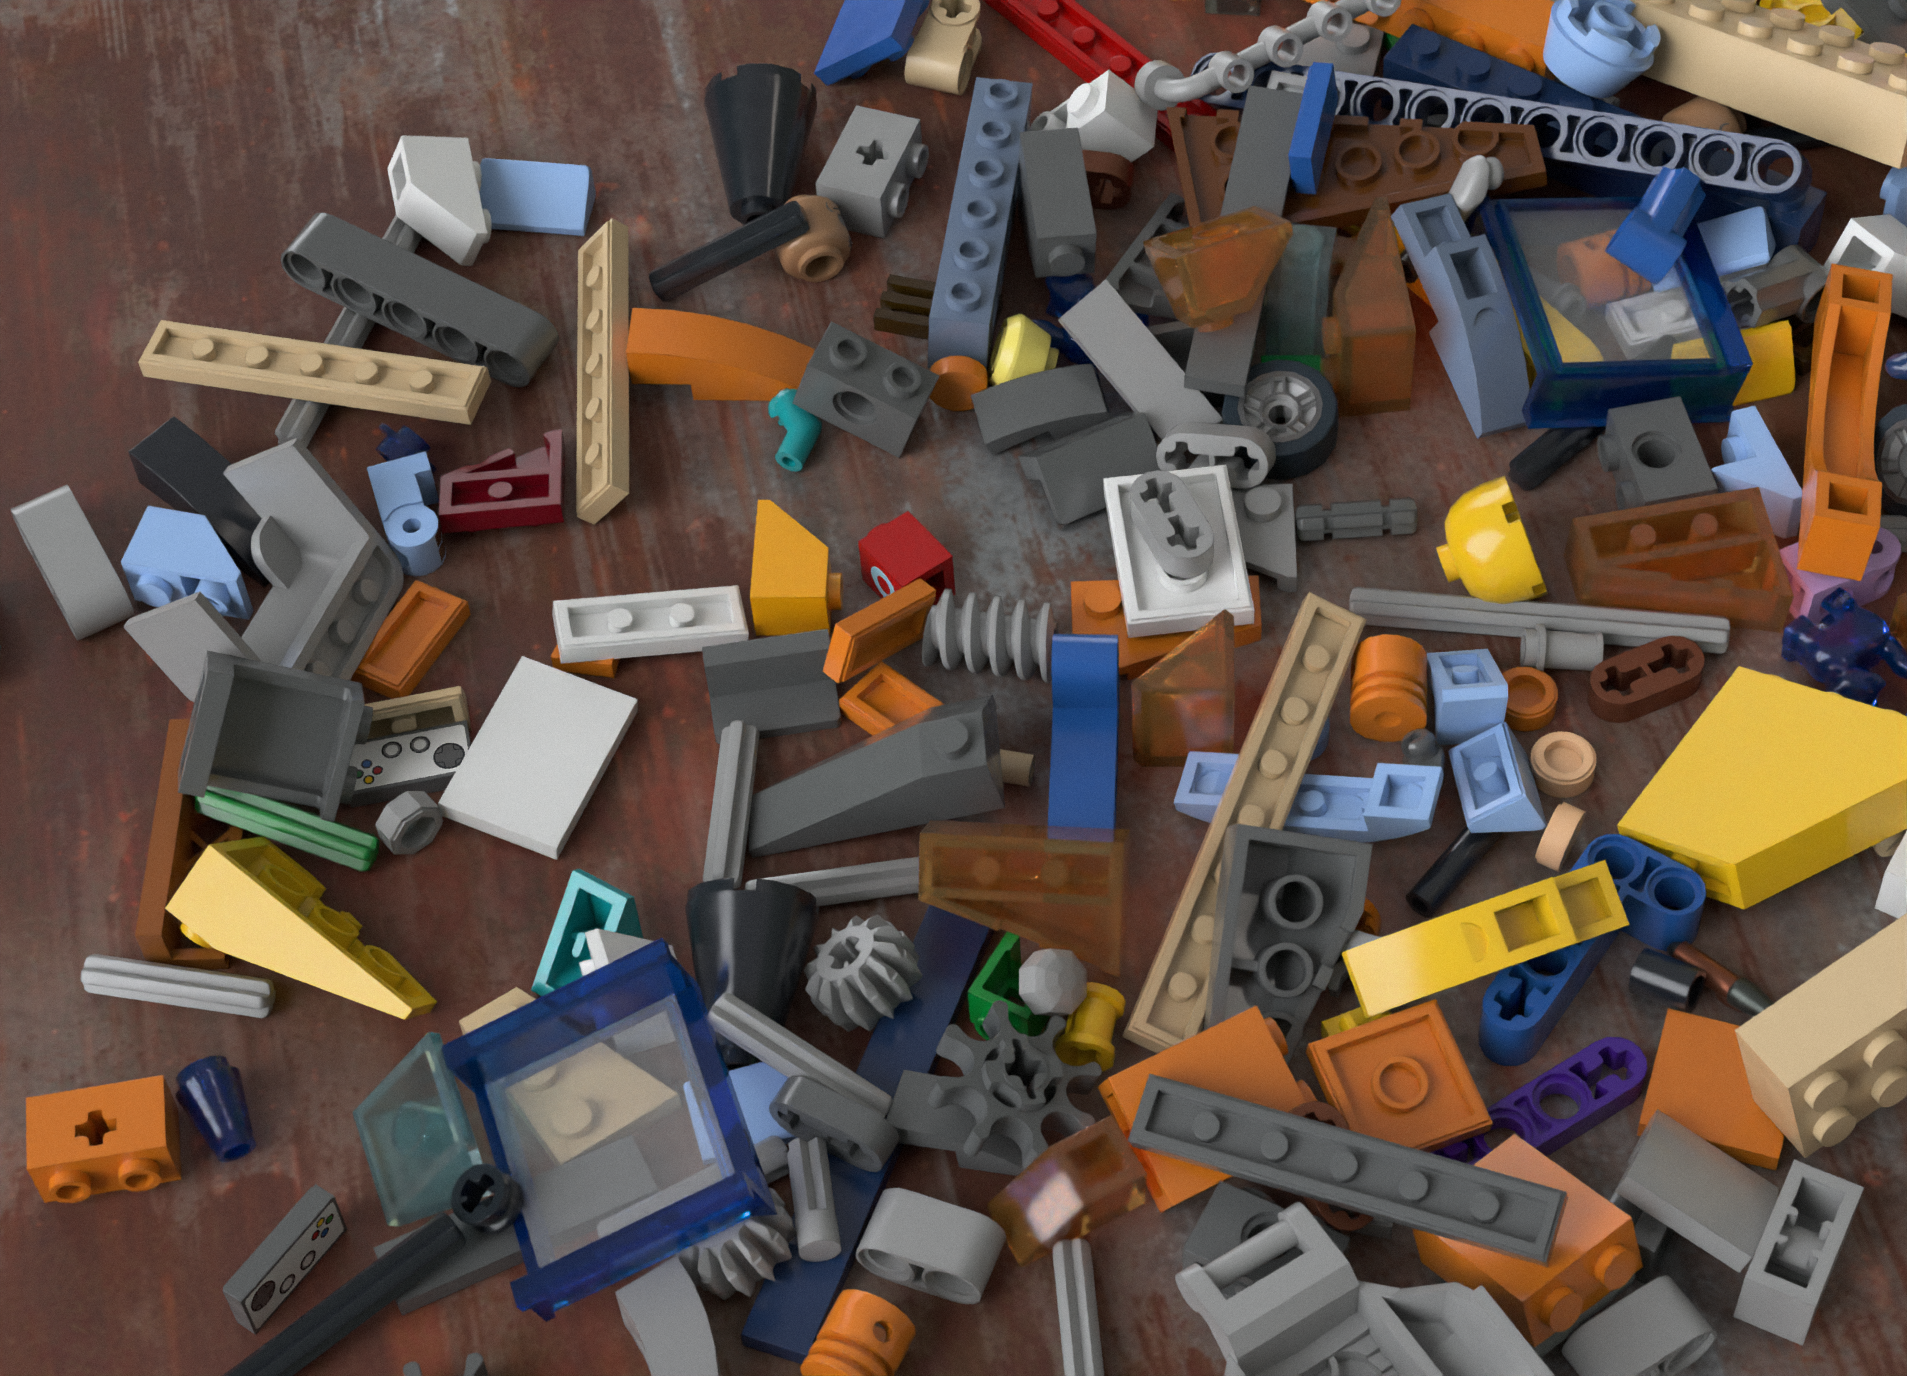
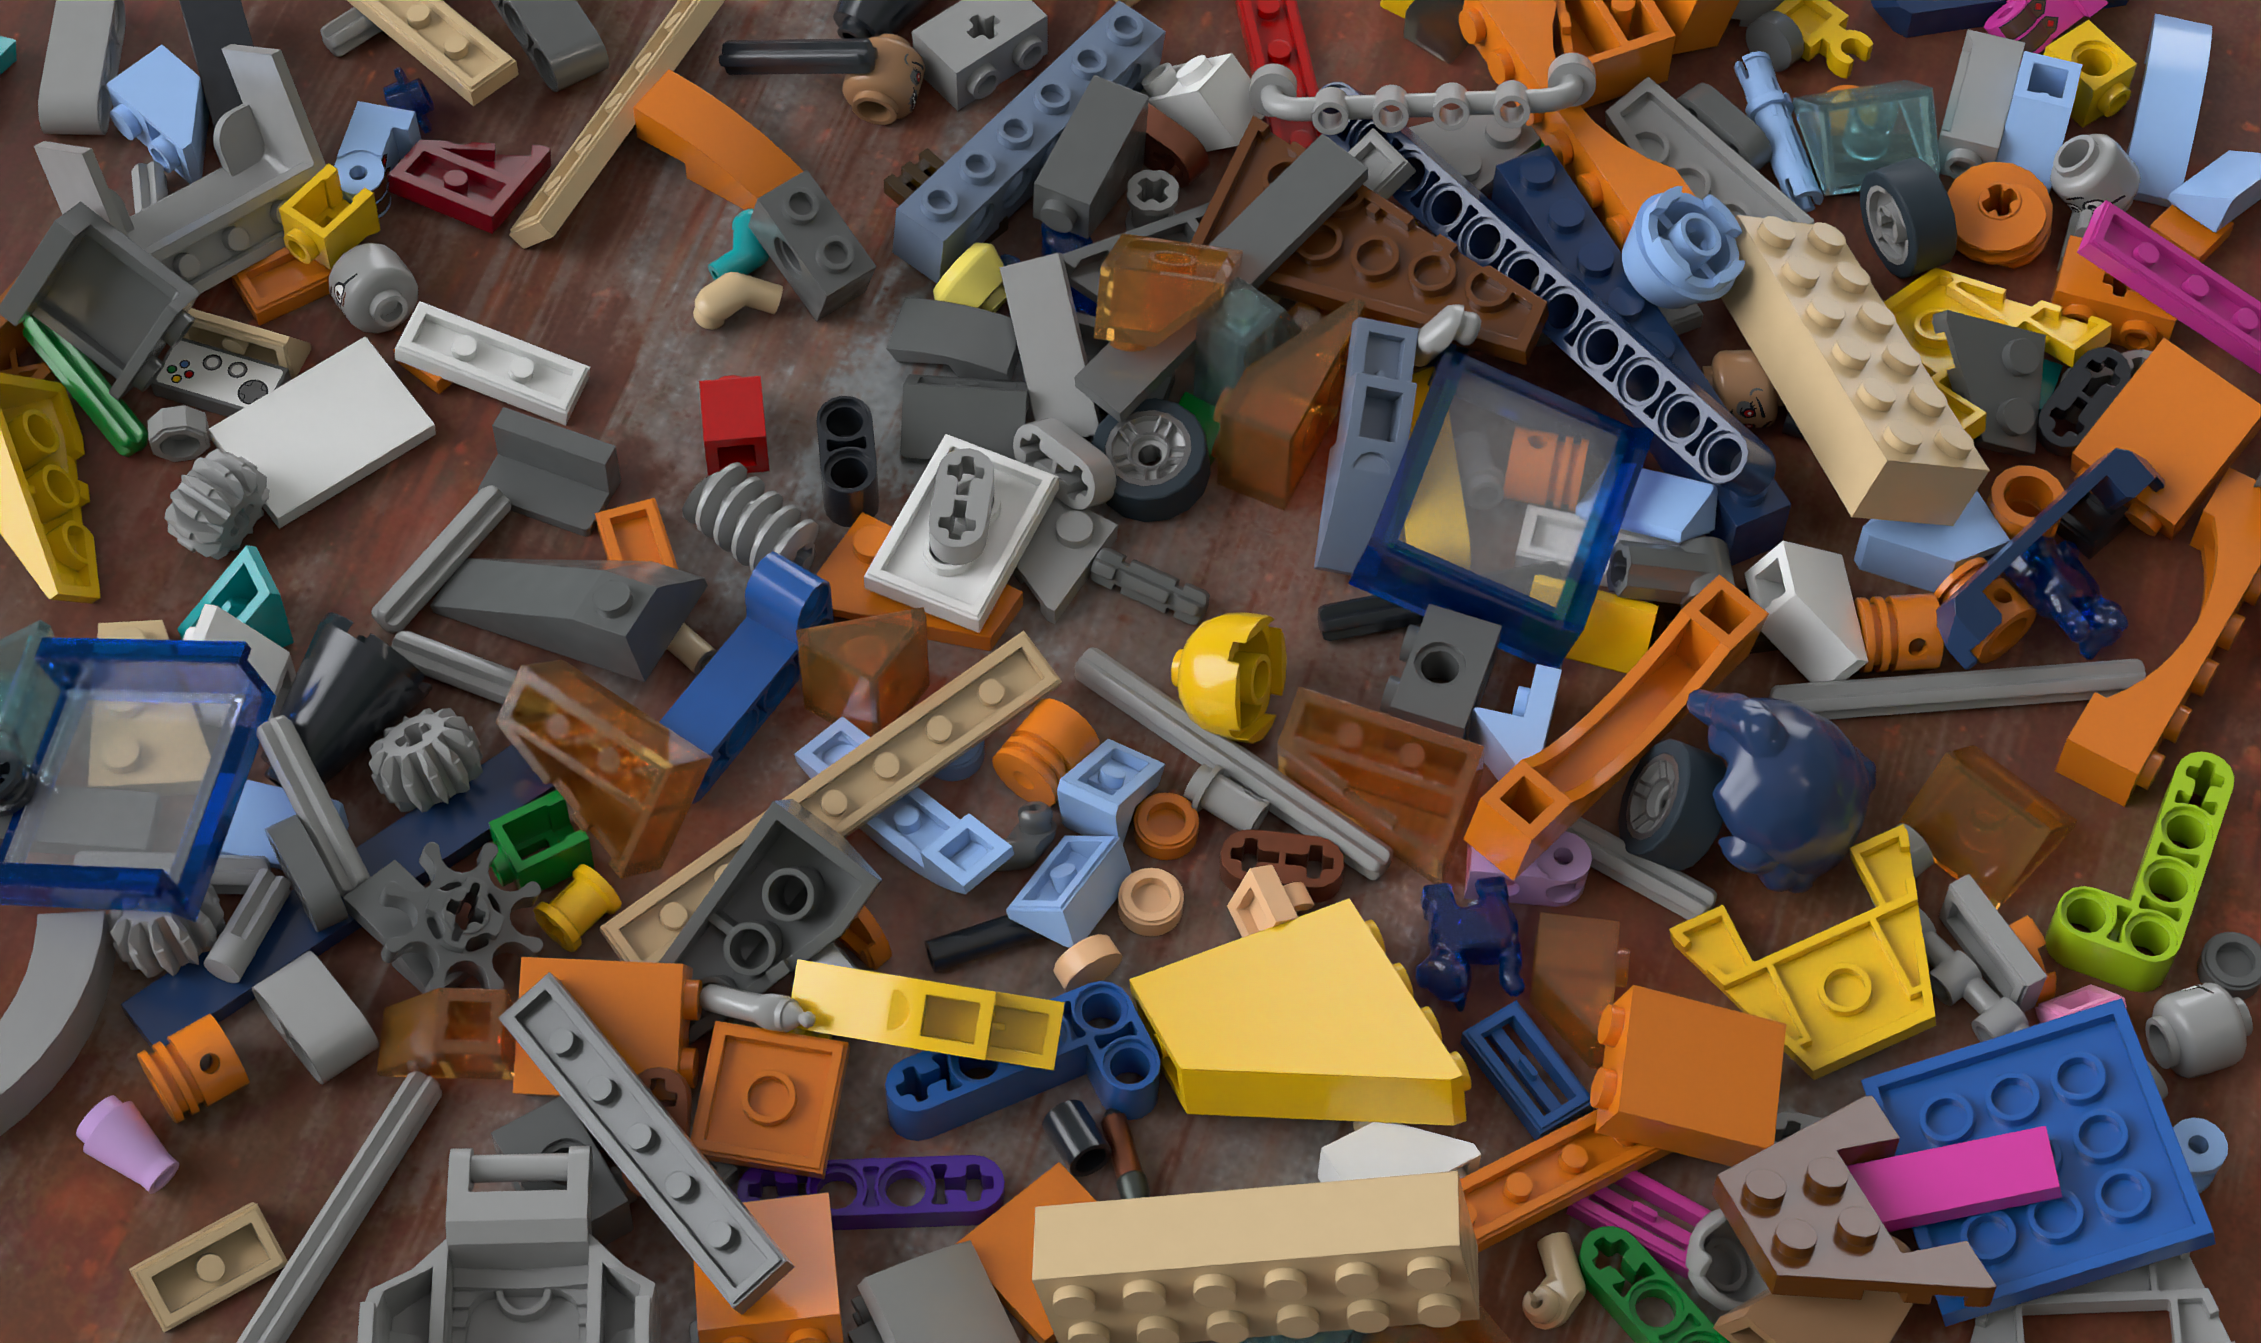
camera: 25 degrees right, 5 degrees up
light orange slope [750,500,844,636] -> none
orange tile [823,578,936,684] -> none
orange tile [929,355,989,411] -> none
light grey tile [1019,948,1087,1016] -> none
blue tile [1288,62,1338,194] -> none
blue piece [1605,167,1706,285] -> none
none -> light grey gear [165,449,270,560]
none -> yellow window [279,163,381,270]
none -> light grey head [329,243,418,334]
none -> tan arm [693,272,783,330]
none -> light grey piece [700,984,816,1032]
none -> black beam [816,396,879,527]
none -> light grey bush [1125,170,1179,232]
none -> light nougat tile [1227,865,1314,938]

